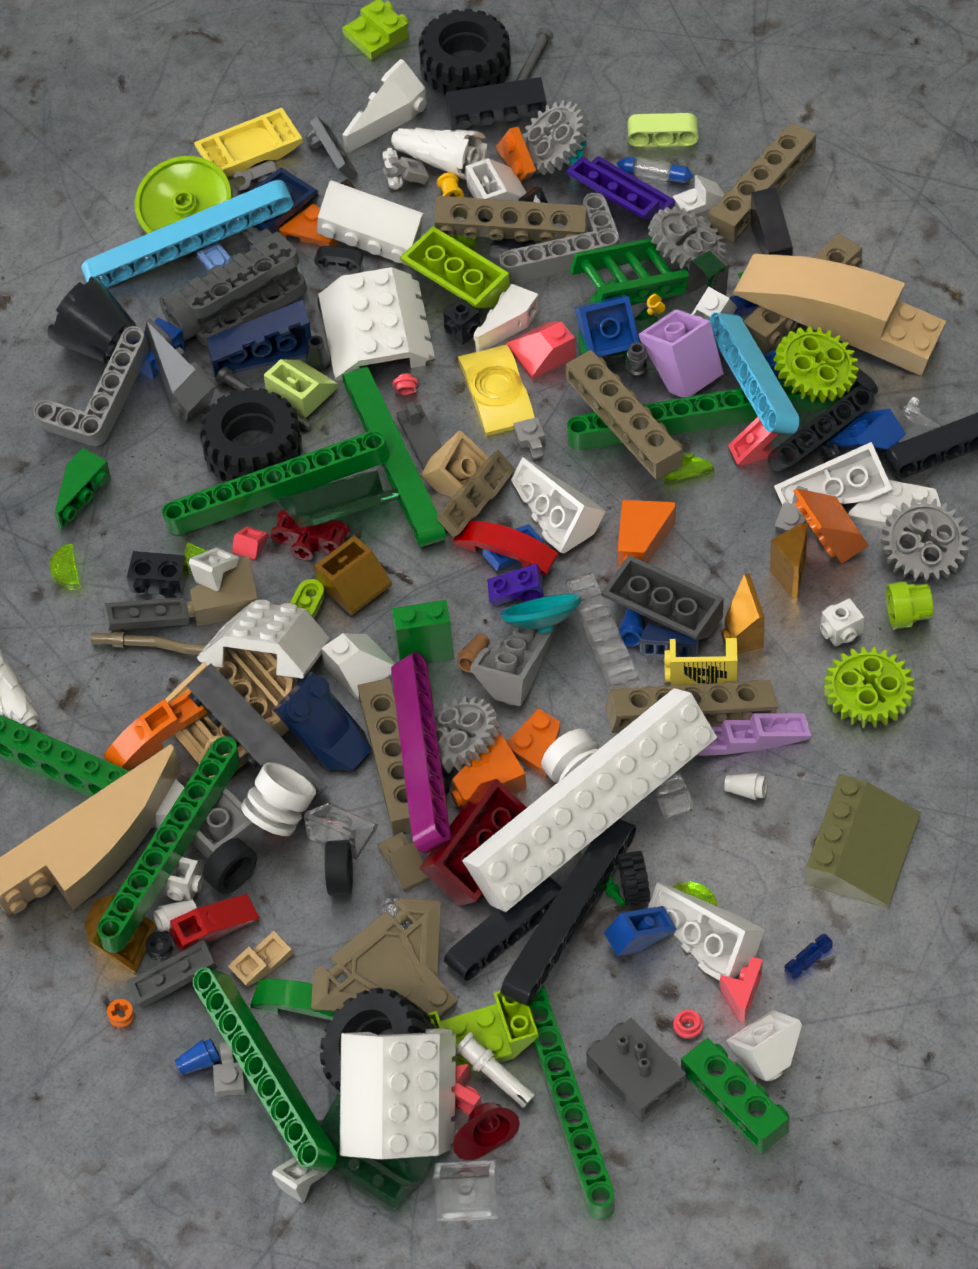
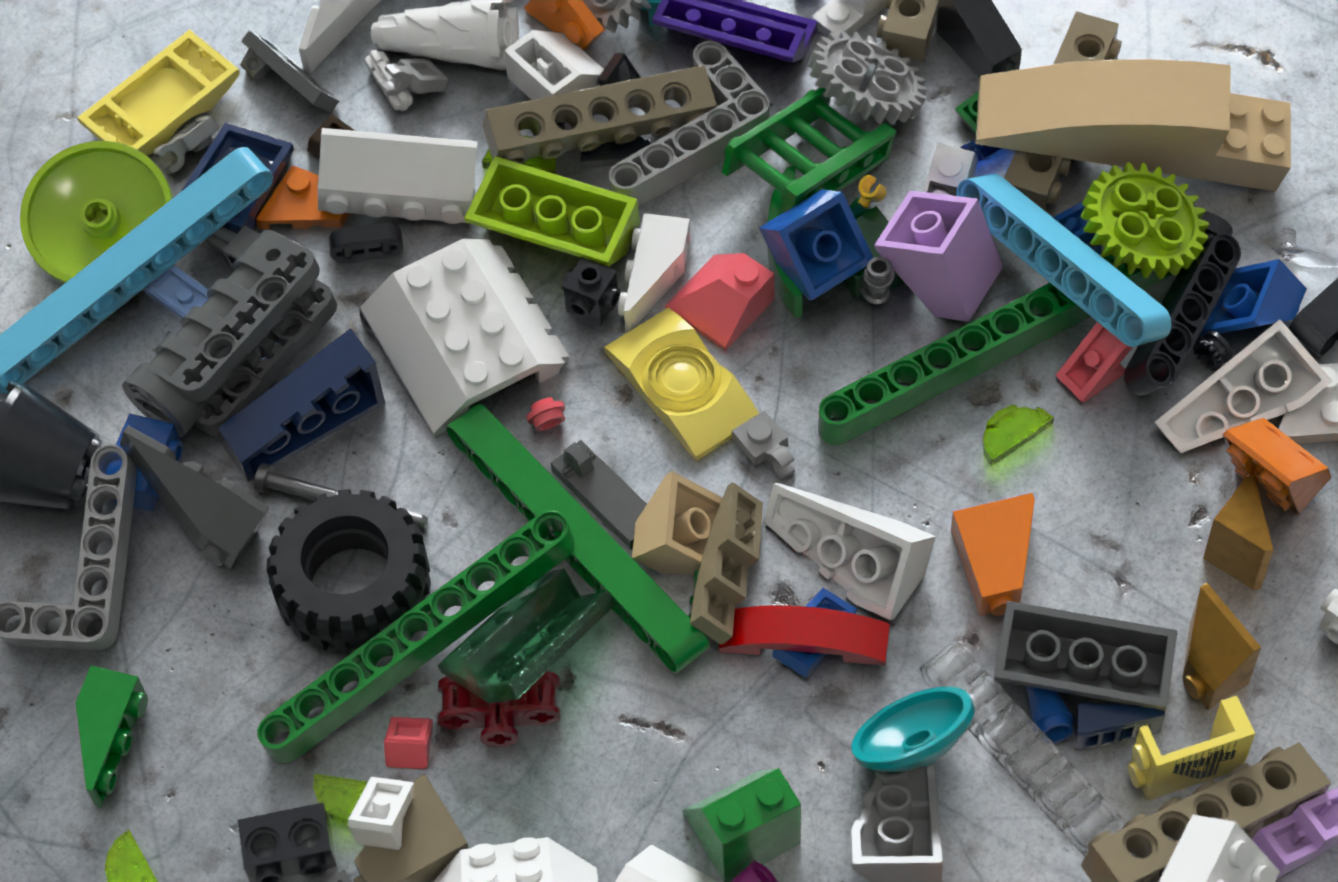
camera: 20 degrees left, 5 degrees up
yellowish green slope [264,359,339,419] -> none
lime plate [290,579,325,619] -> none
black cone [306,335,331,372] -> none
pearl gold slope [314,535,392,615] -> none
yellow bush [437,172,464,197] -> none
medium nougat cone [457,633,490,673] -> none
dark purple plate [487,564,544,607] -> none
dark tan brick [565,350,683,480] -> none
dark grey piece [687,249,729,304] -> none
light grey plate [775,486,808,532] -> none

